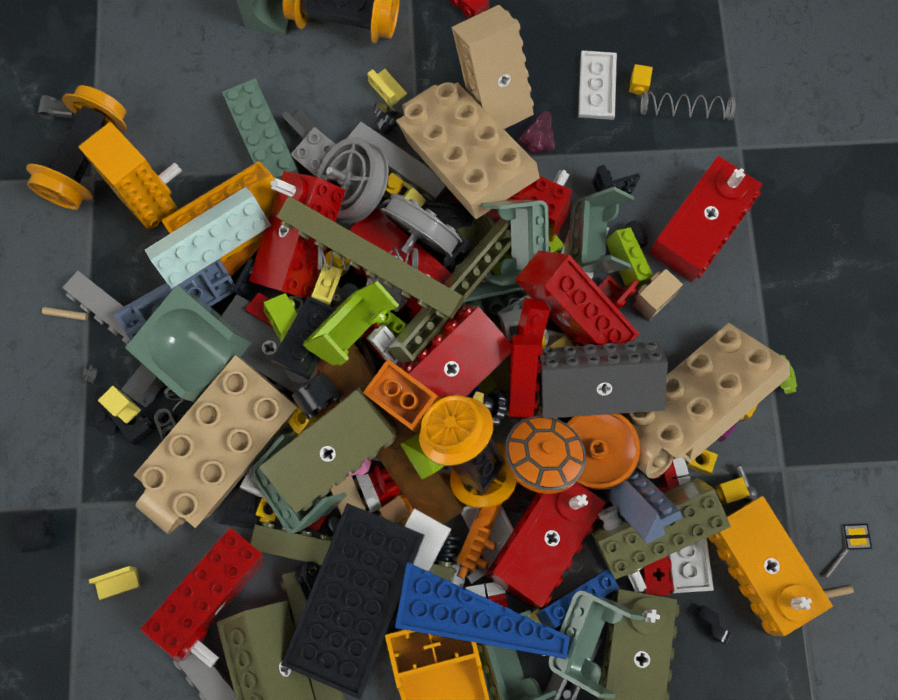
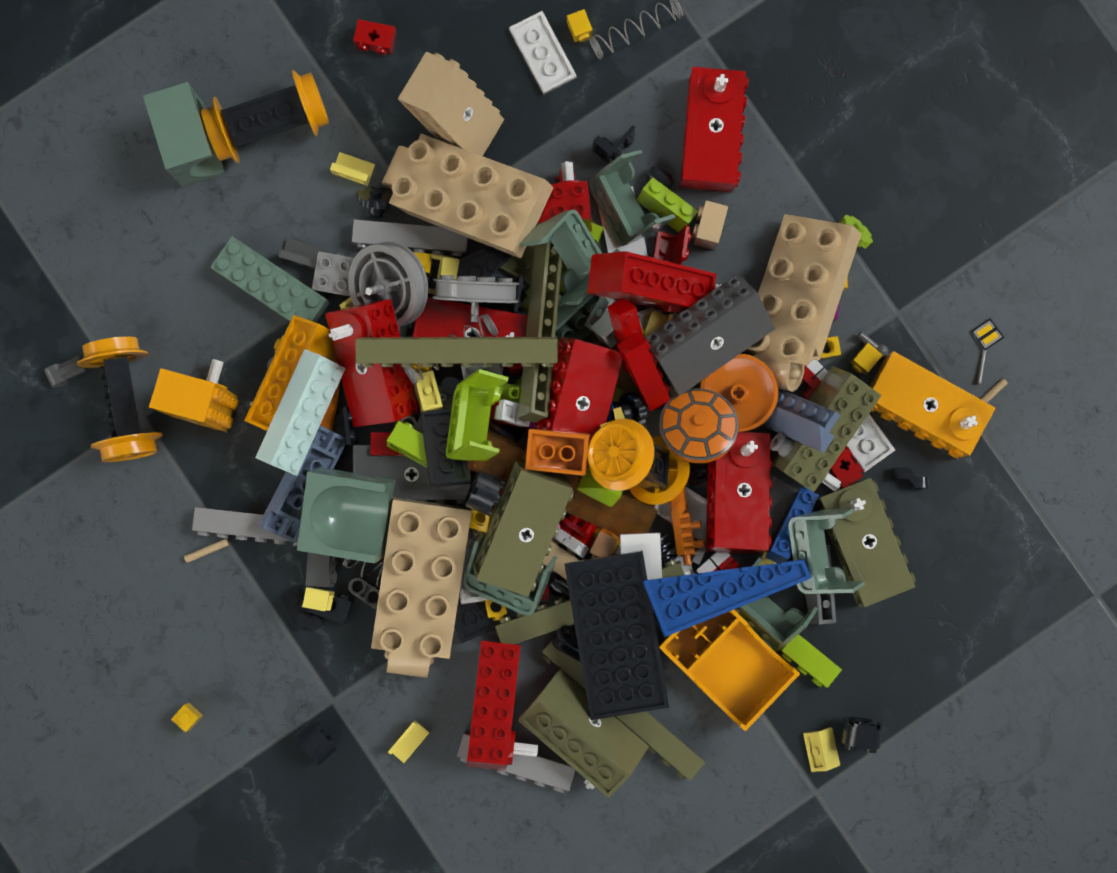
camera: 35 degrees left, 10 degrees up
dark grey plate [82,364,98,384] -> none
clear pink rock [519,111,556,154] -> none

